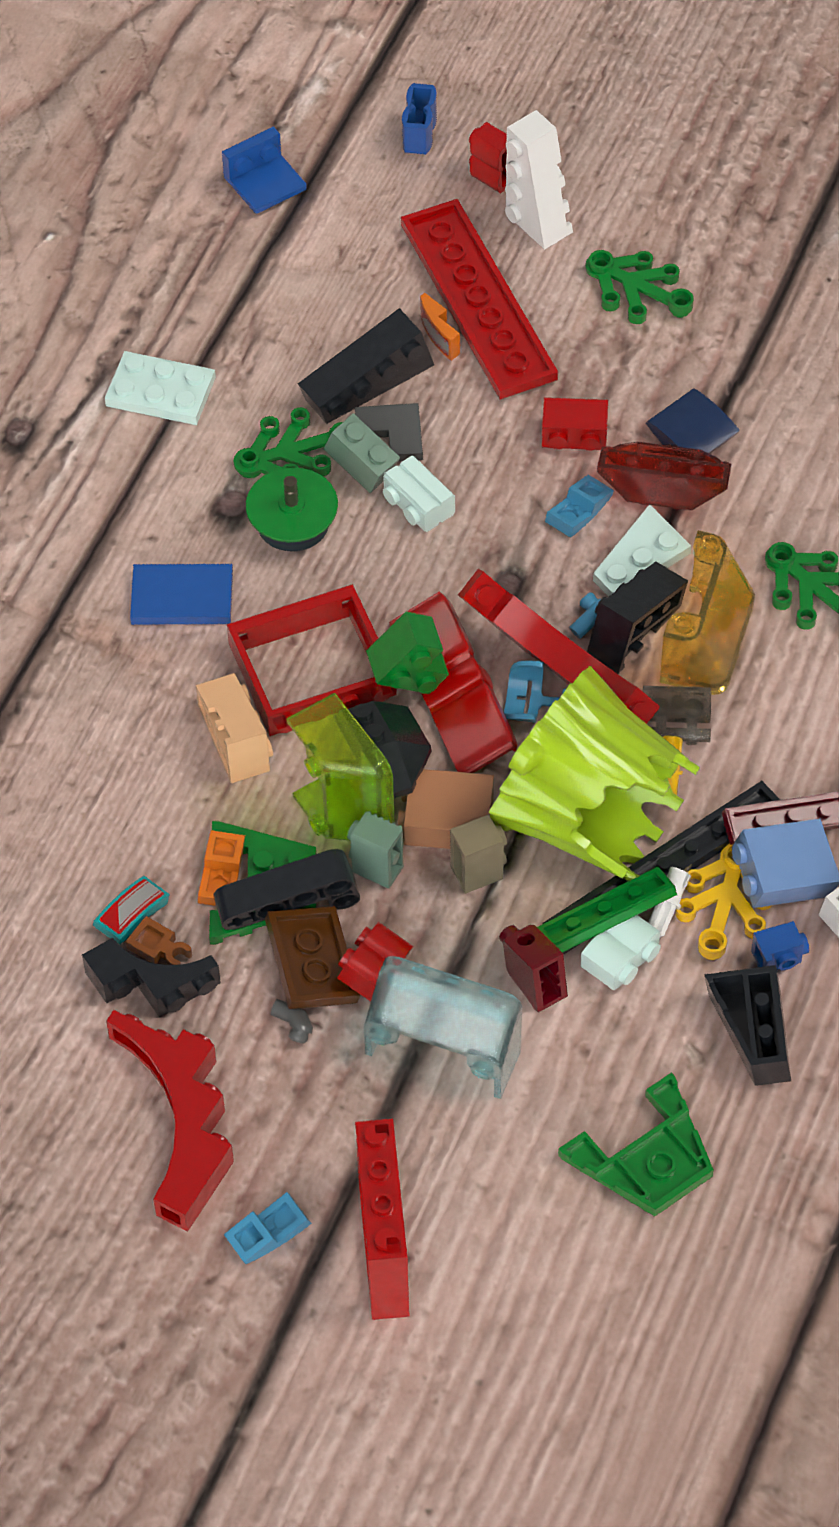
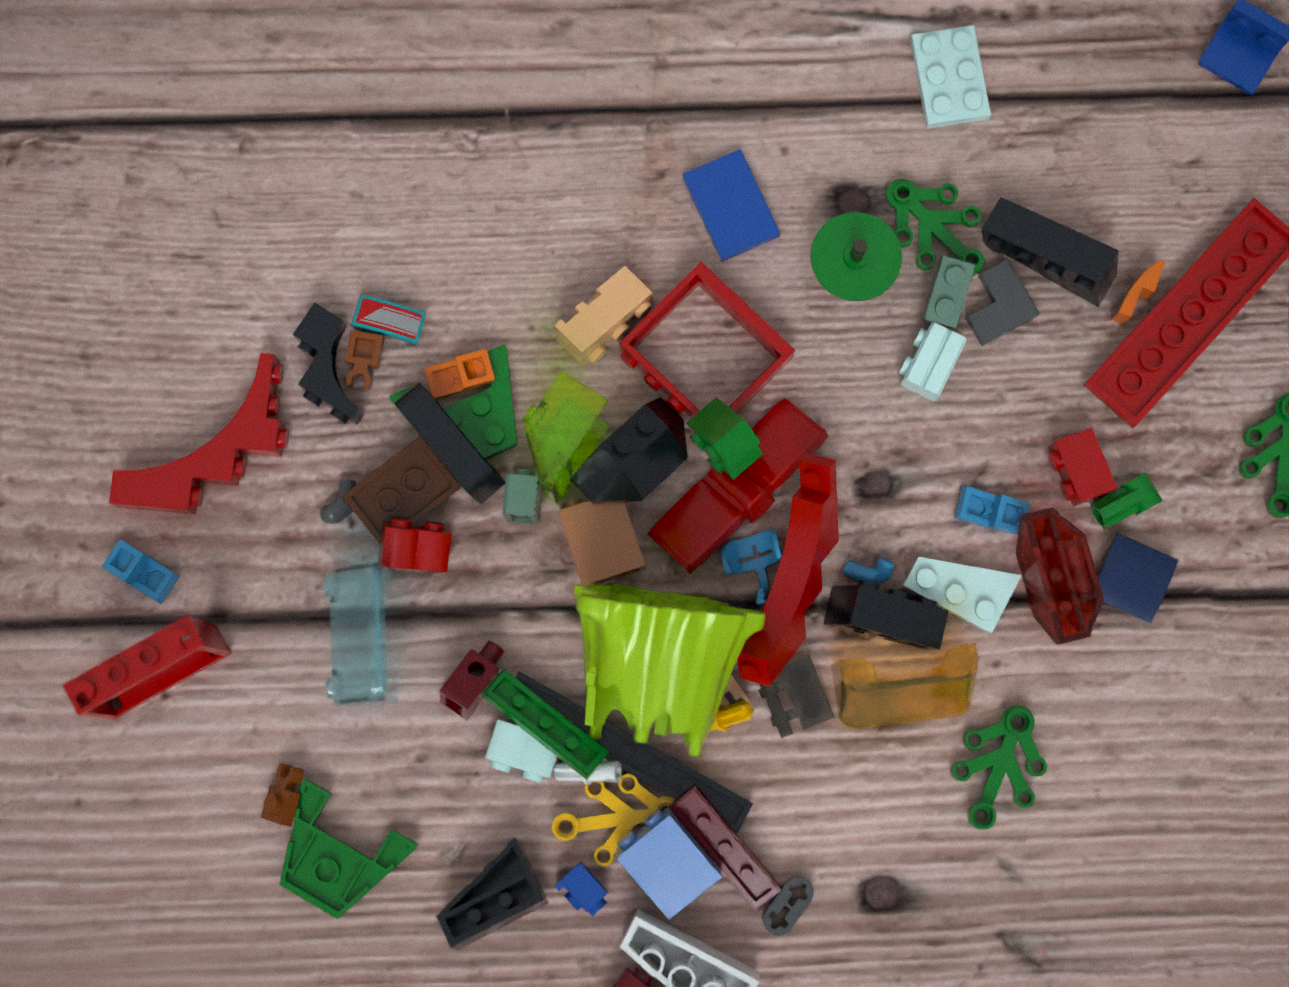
camera: 65 degrees right, 25 degrees up
dark tan brick [450,814,507,894] -> none
none -> dark orange plate [260,763,304,827]
none -> green piece [1090,472,1163,529]

